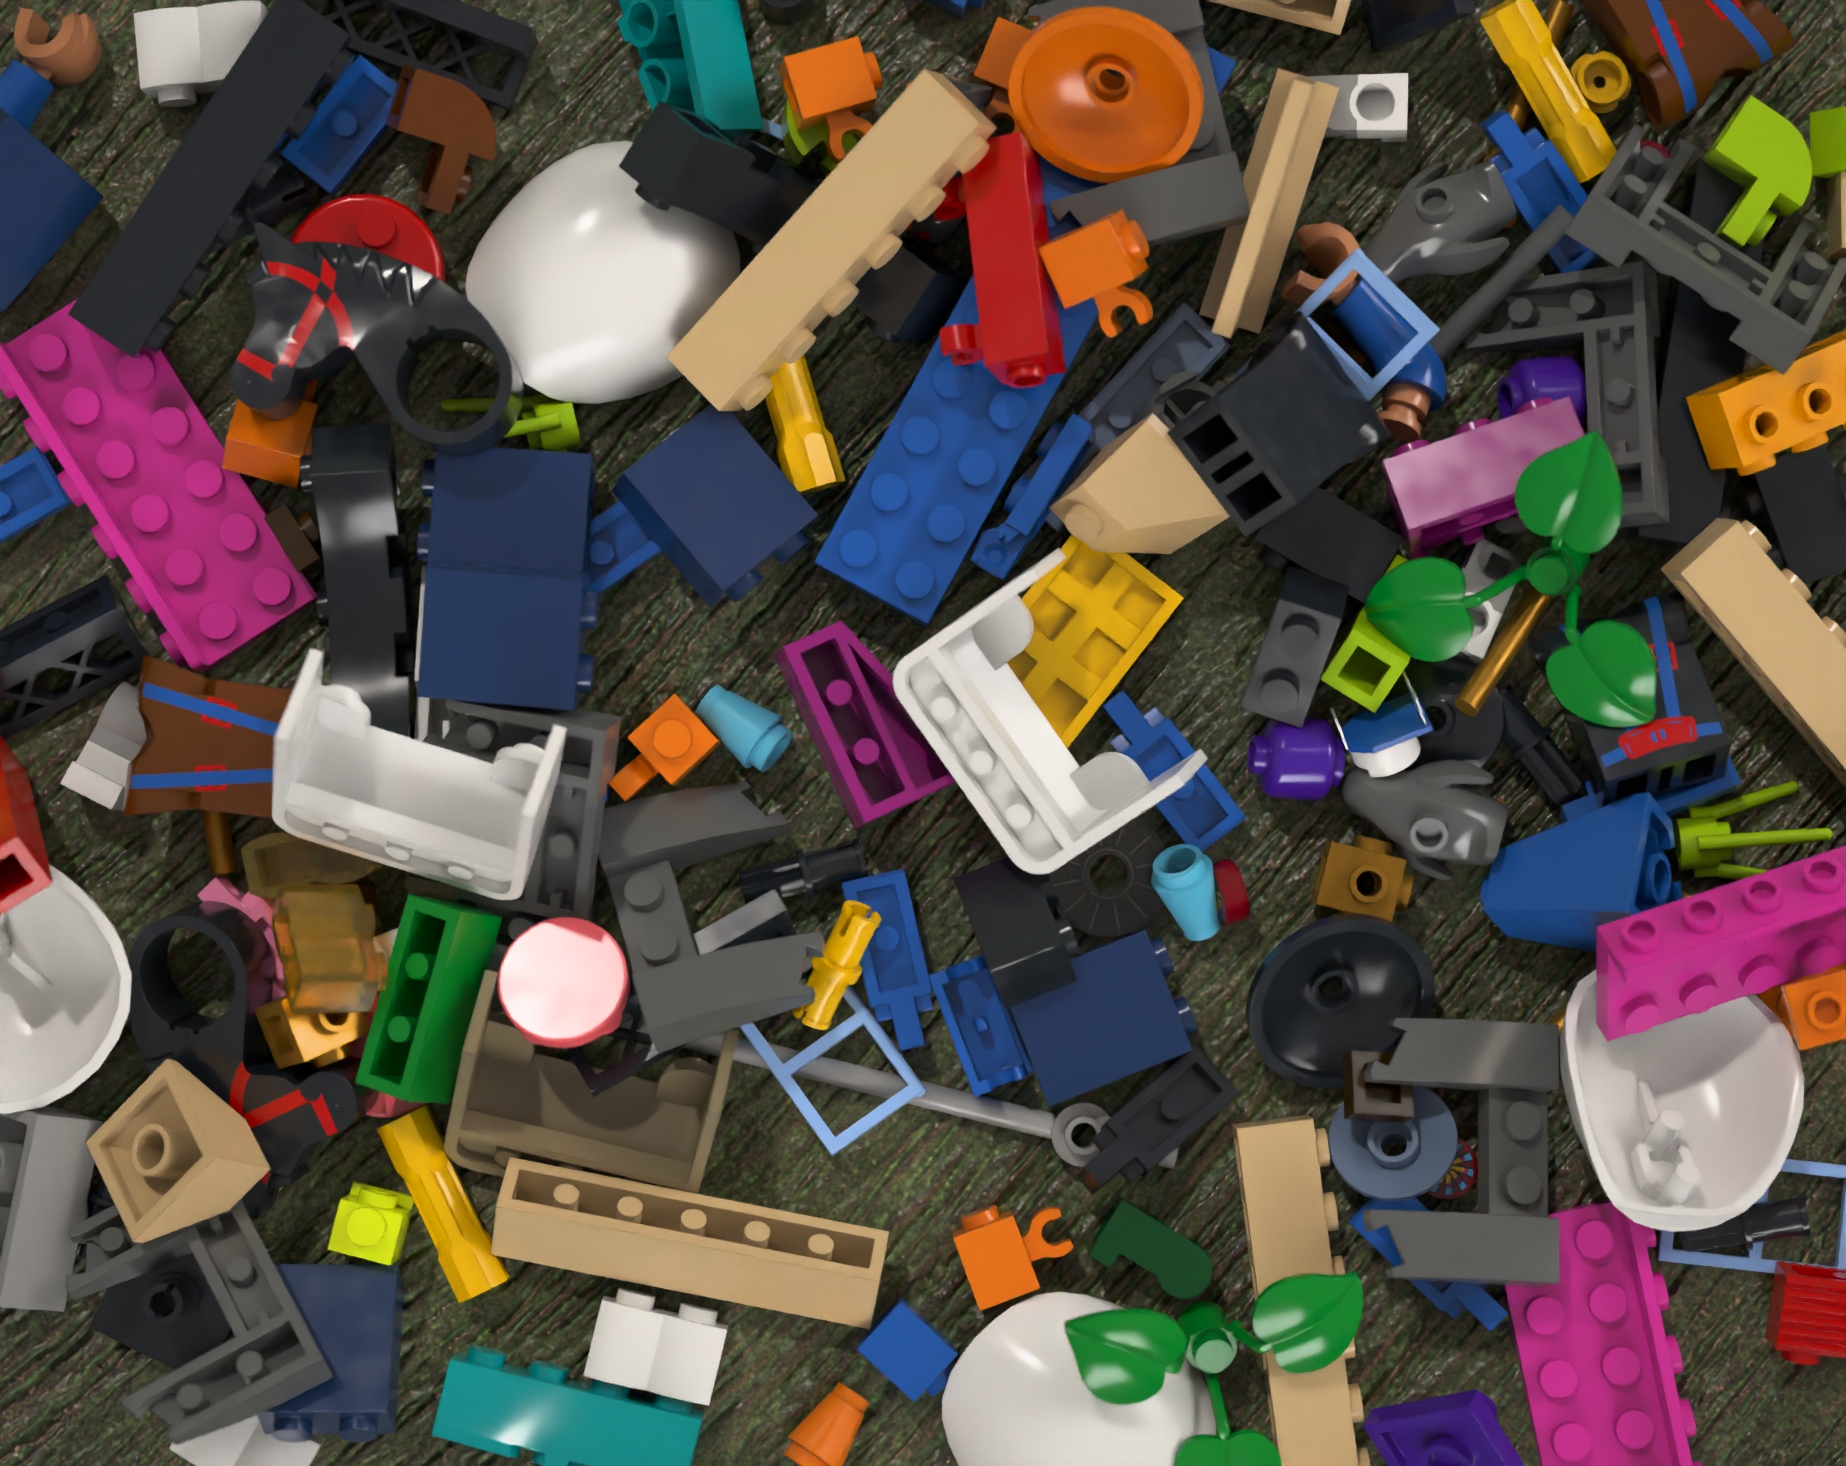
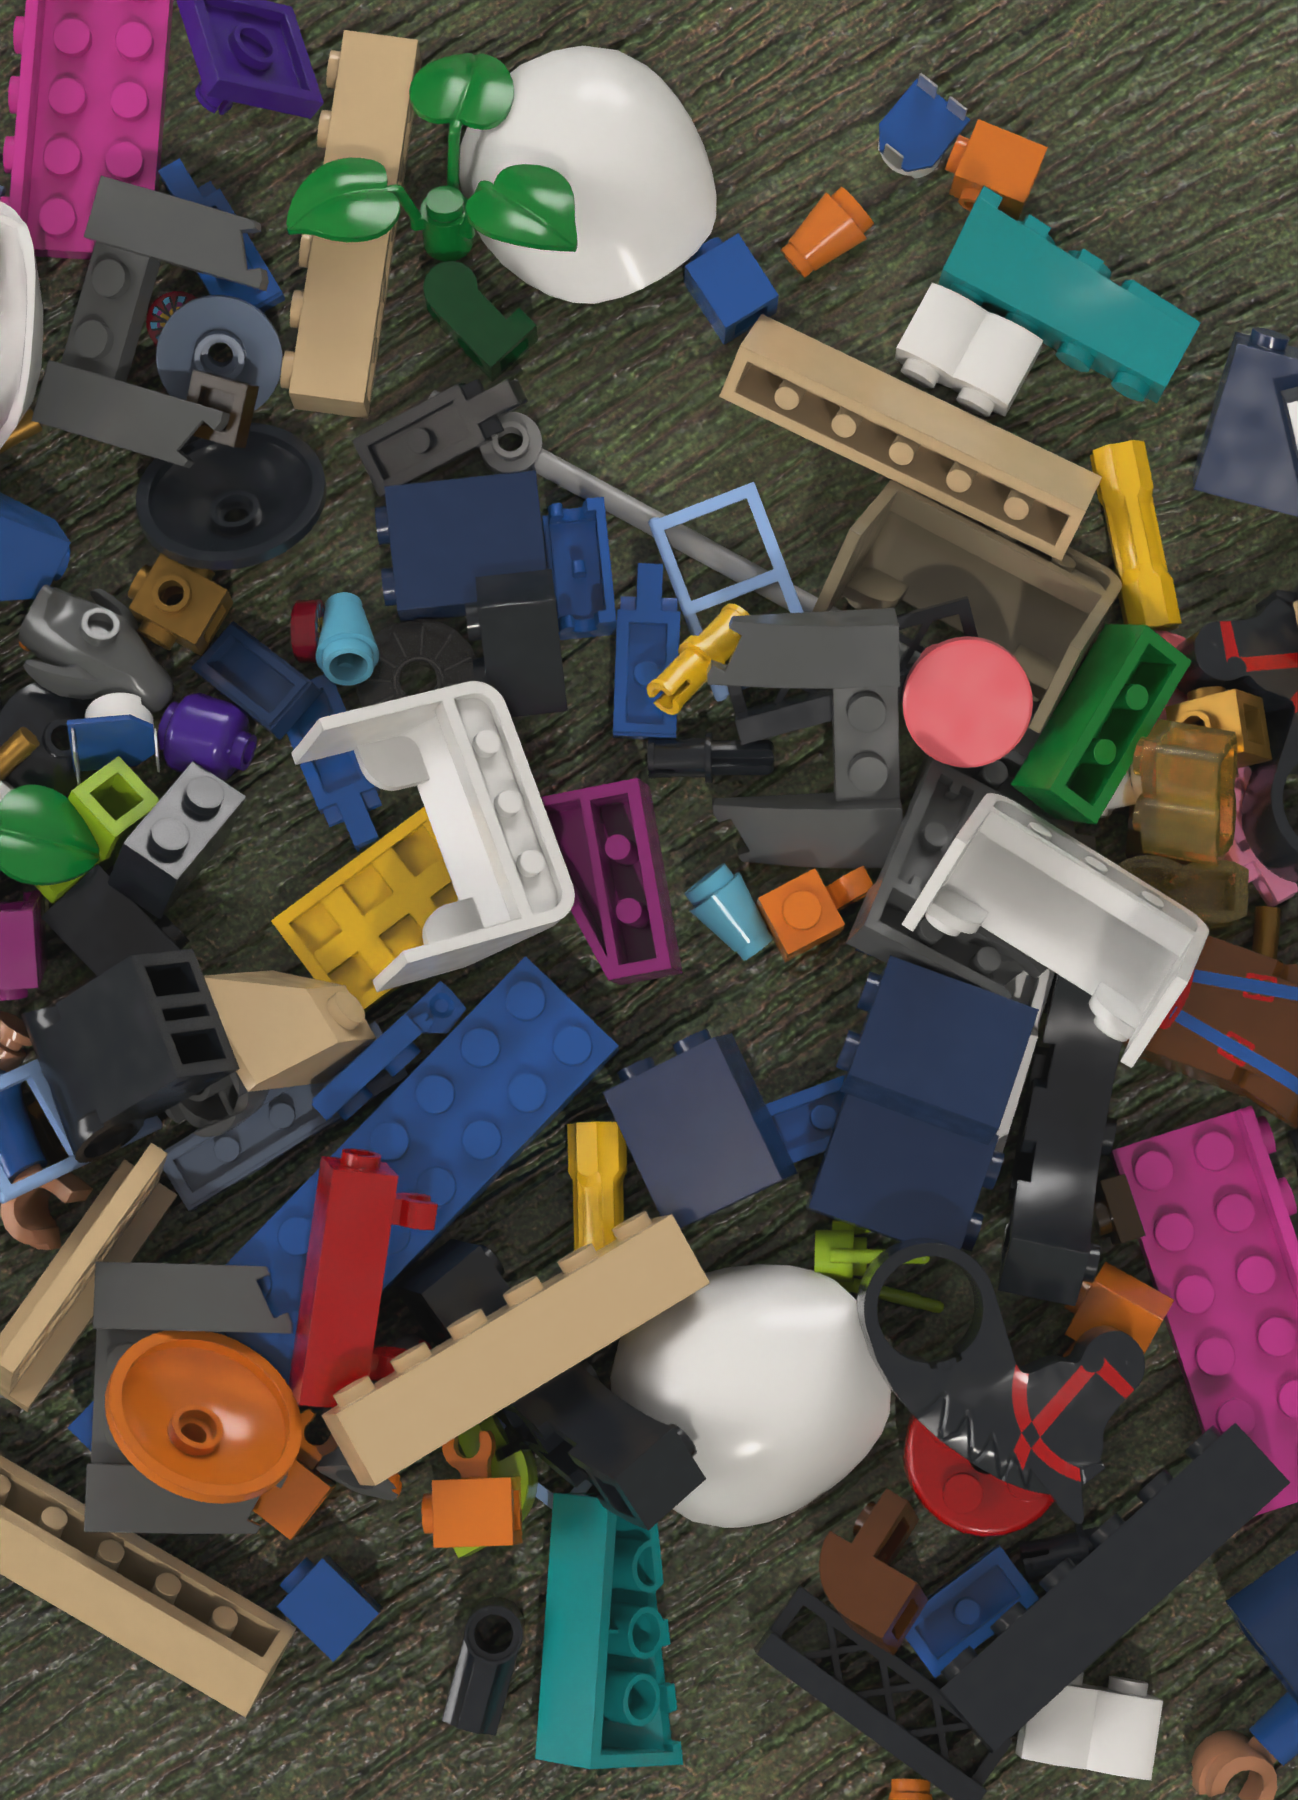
camera: 165 degrees left, 5 degrees down
neon yellow brick [327,1181,415,1265] -> none
orange brick [952,1205,1074,1311] -> none
orange brick [1038,208,1153,338] -> none
none -> dark blue tile [191,621,322,740]

